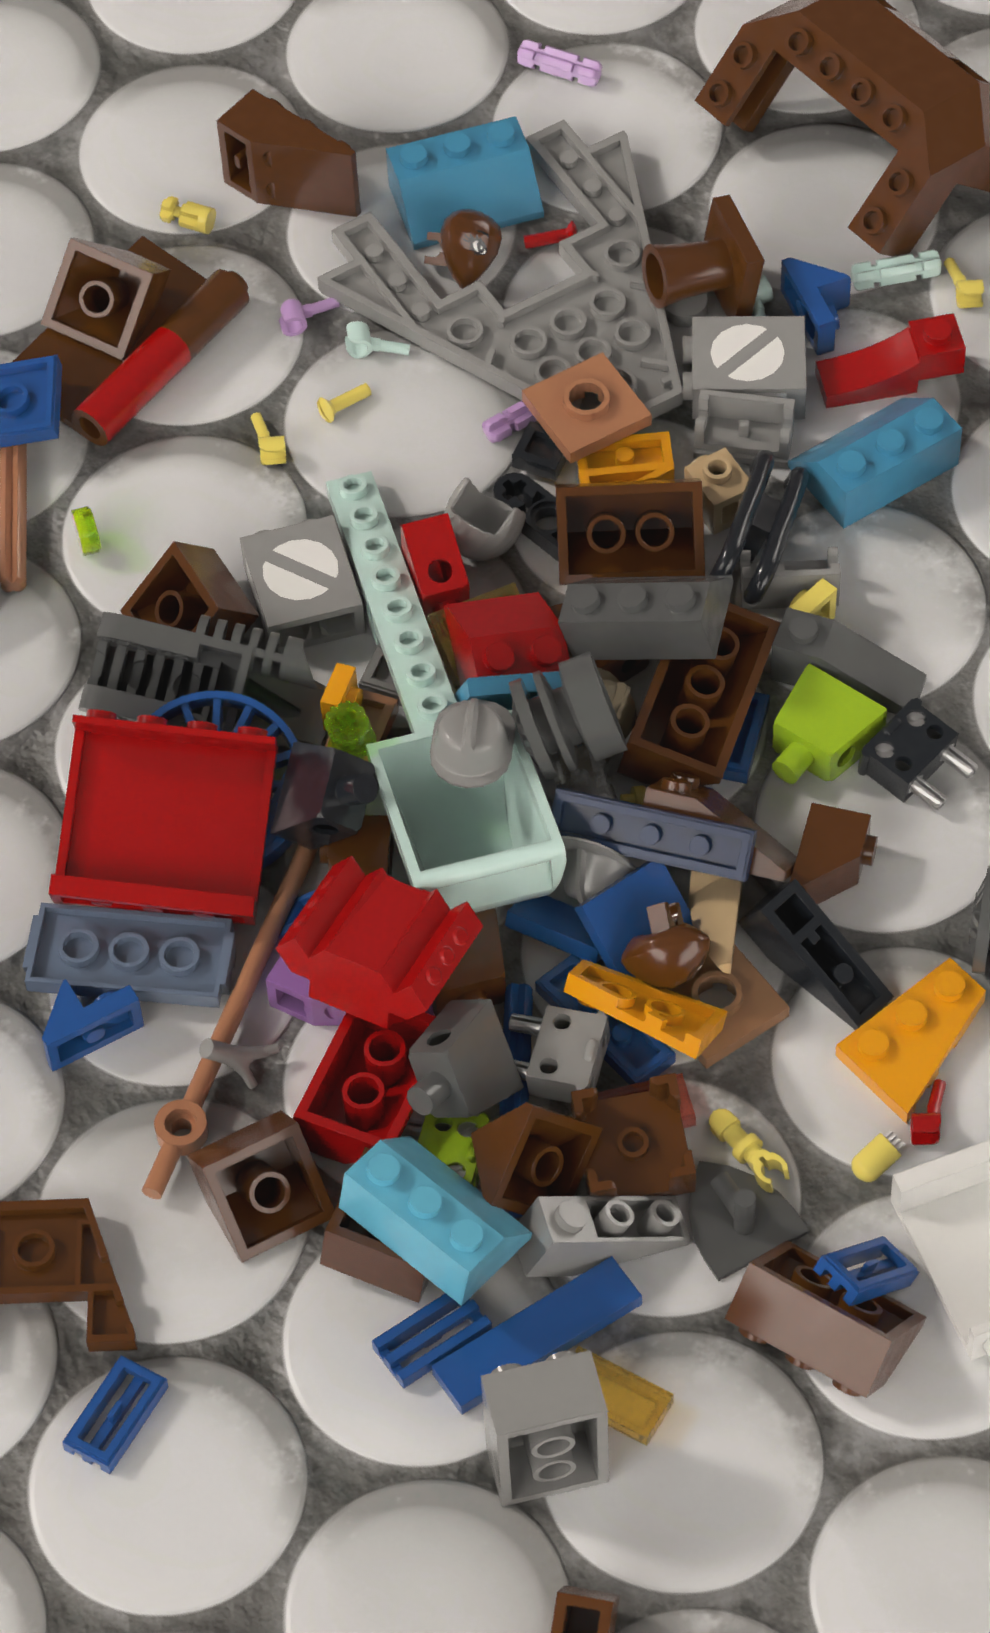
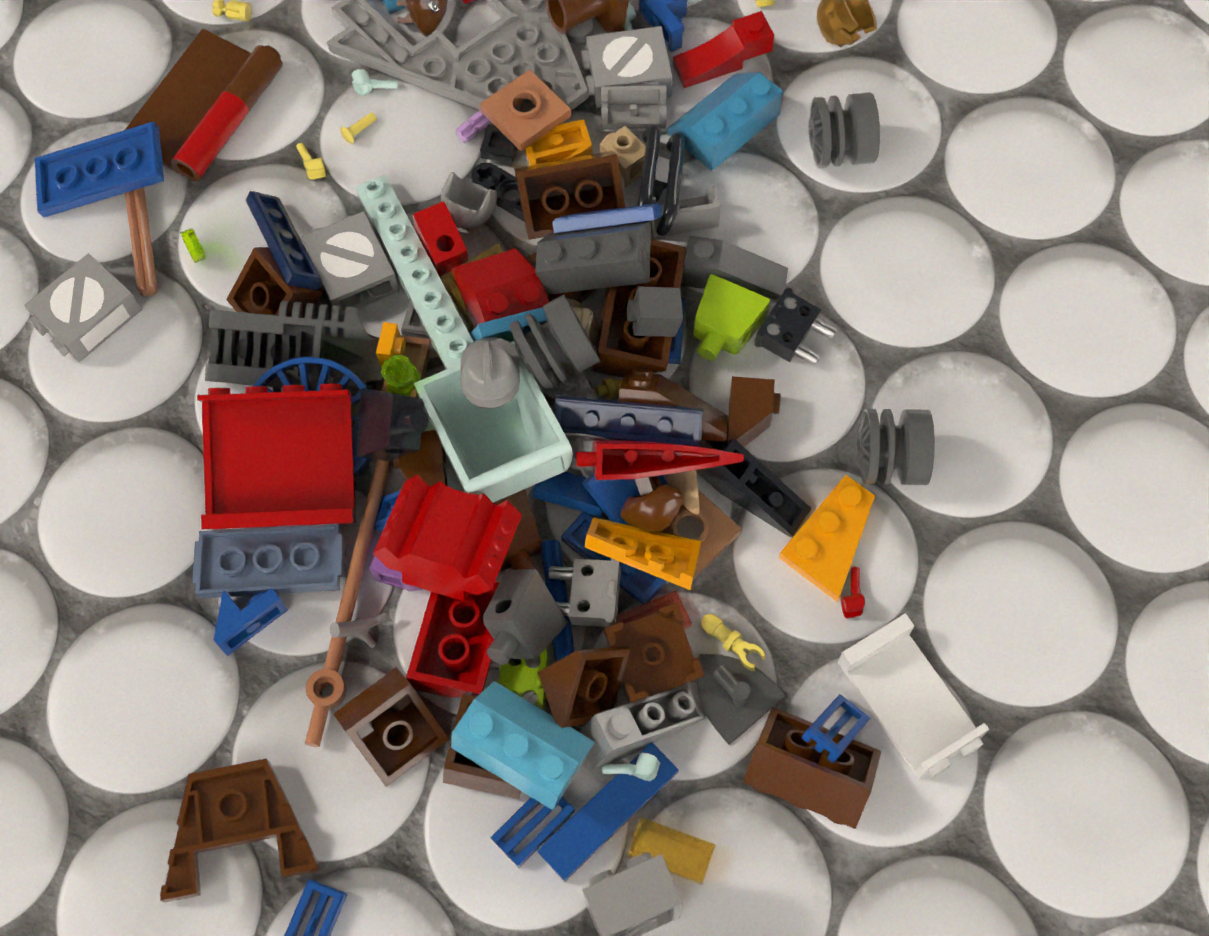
camera: 10 degrees left, 10 degrees up
reddish brown slope [40,237,171,360] -> none
lavender hand [279,298,340,336] -> none
light yellow plate [789,578,837,619] -> none
light yellow piece [851,1130,906,1182] -> none
none -> dark blue tile [245,191,323,290]
none -> tile [552,203,662,233]
none -> red piece [576,440,744,480]
none -> light aqua hand [602,753,660,781]
none -> dark grey brick [627,286,683,337]

